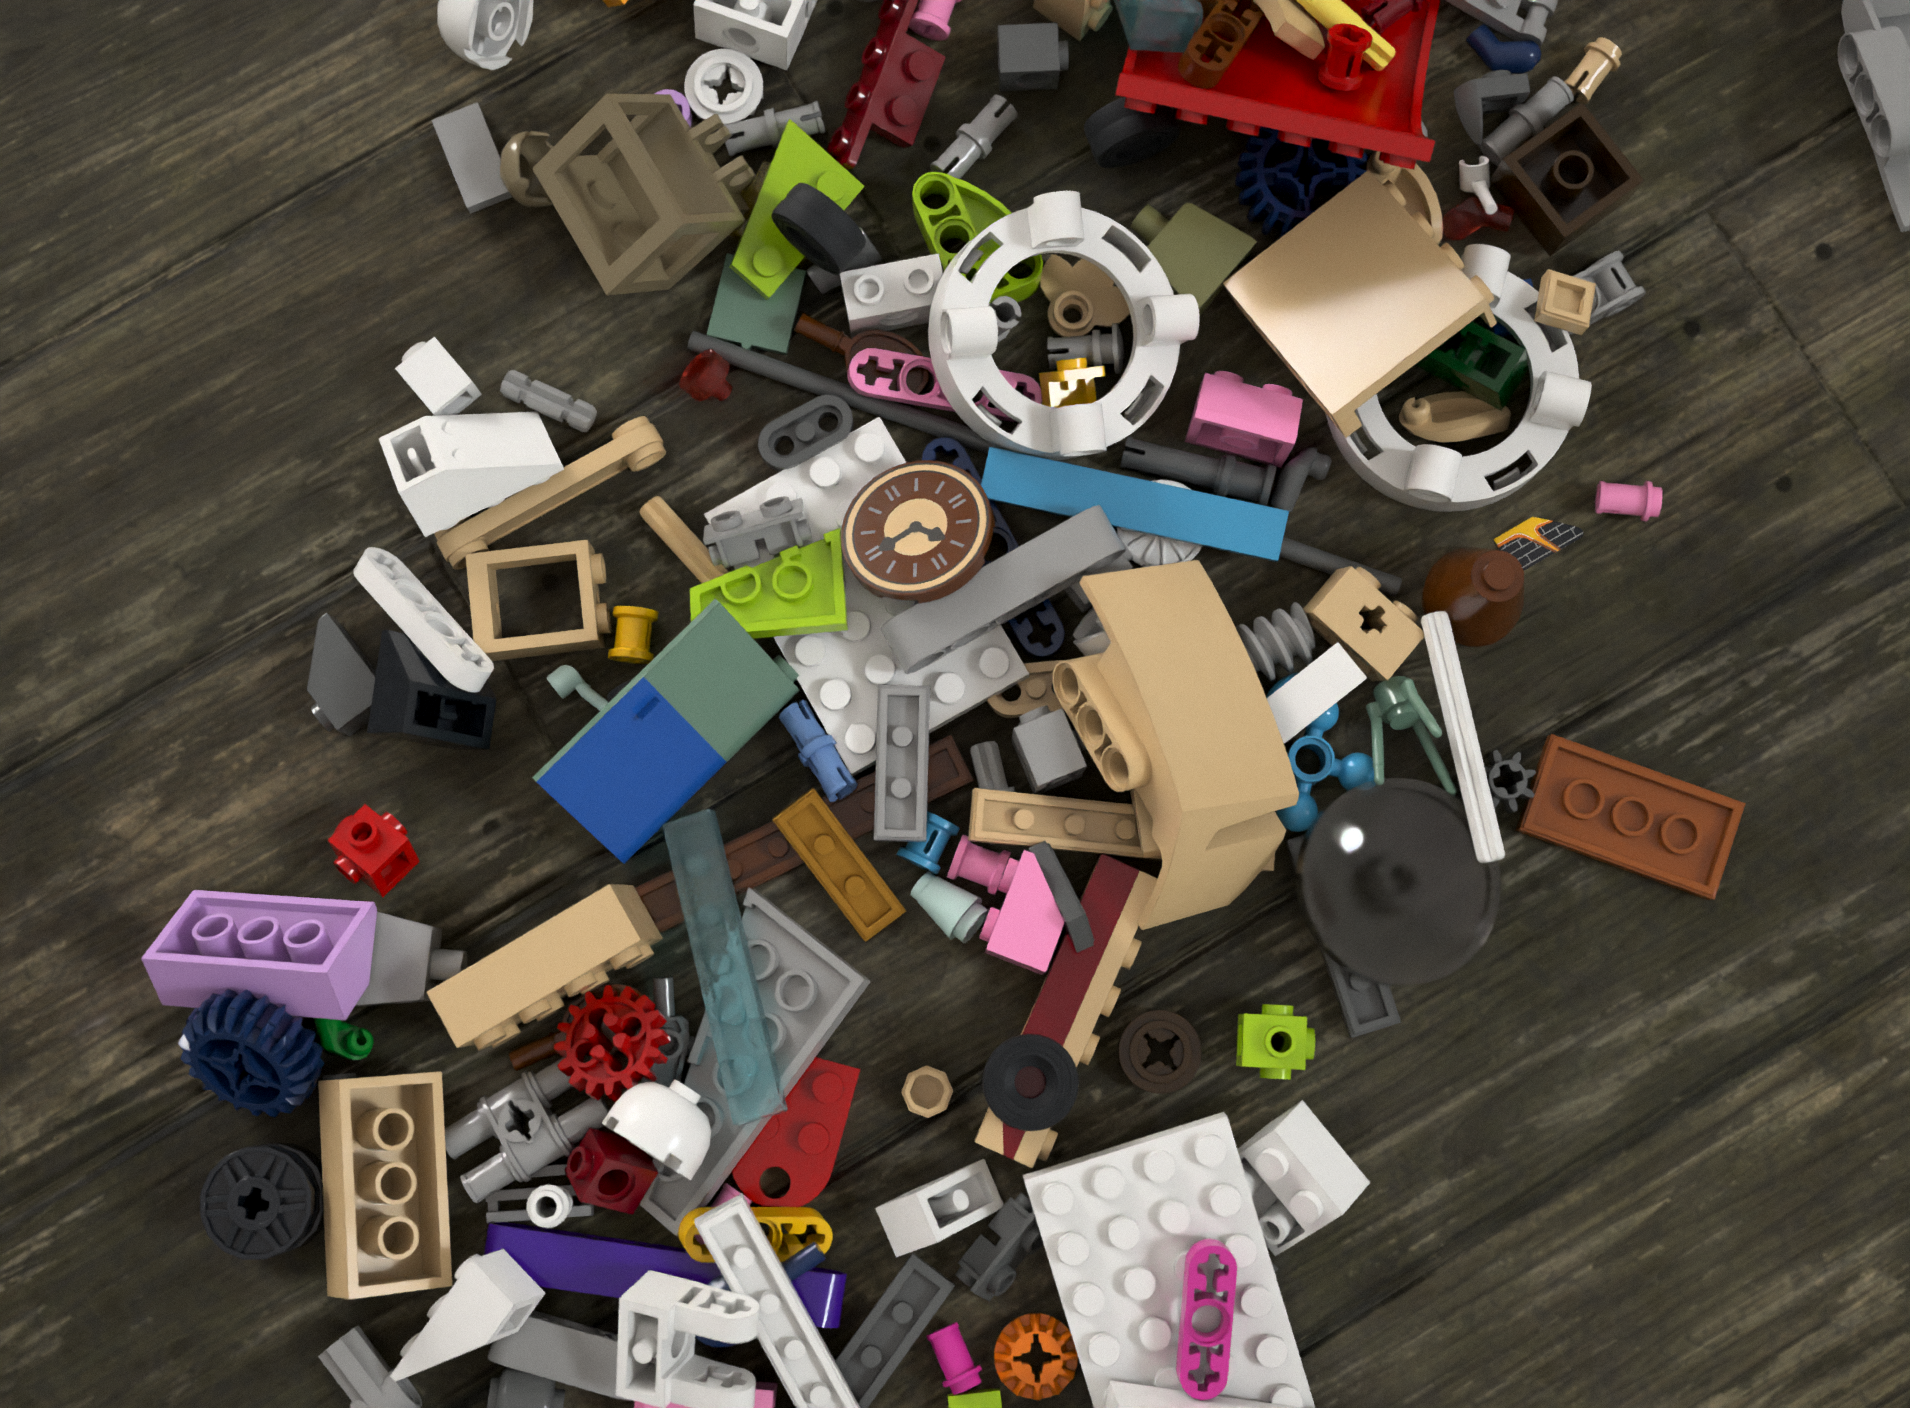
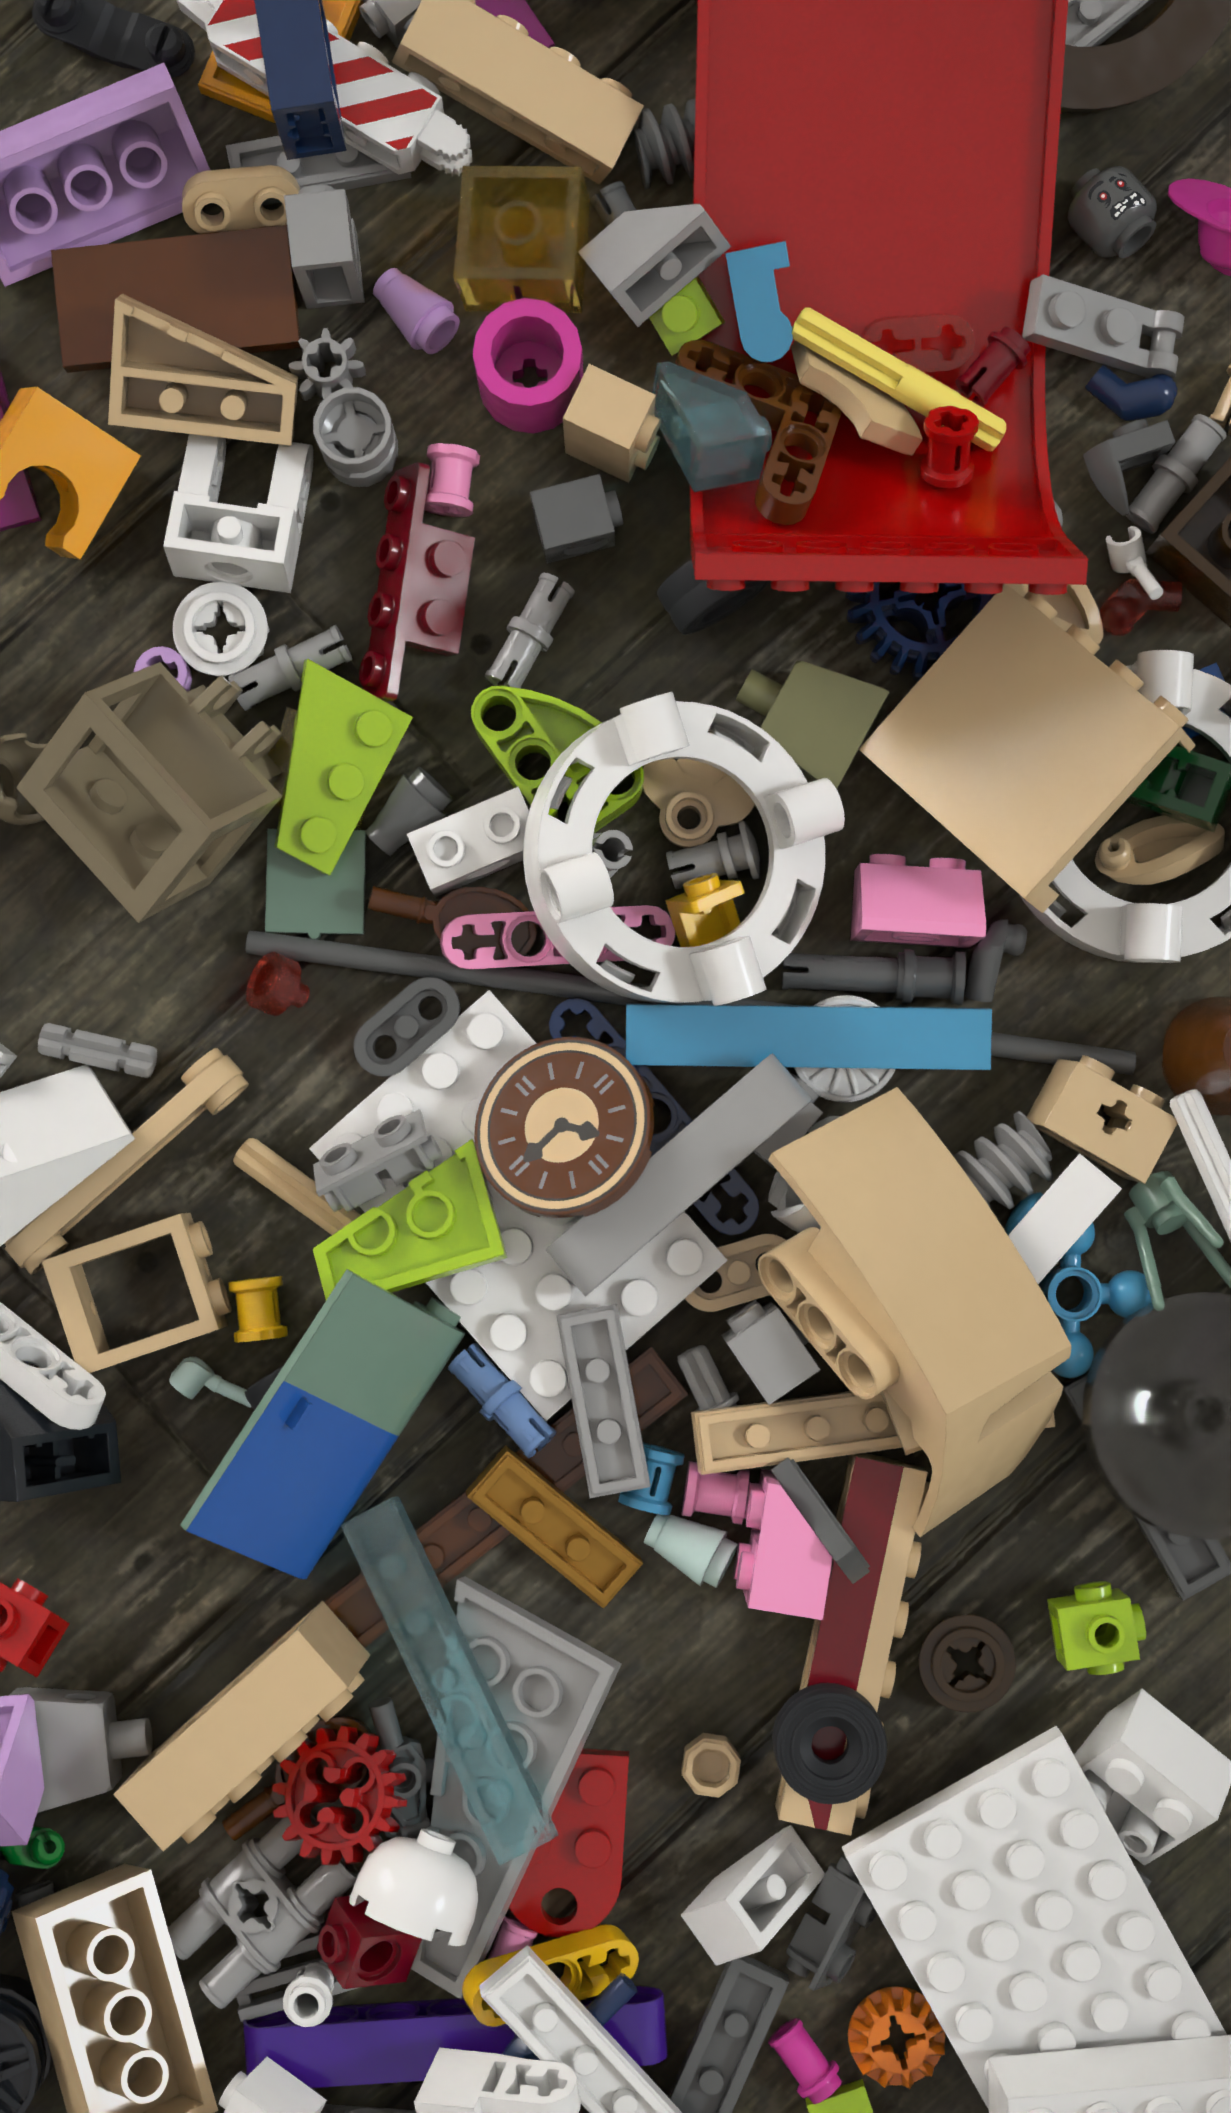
camera: 10 degrees left, 5 degrees up
black tyre [771,183,866,275] -> none
dark pink beam [1176,1239,1237,1400] -> none

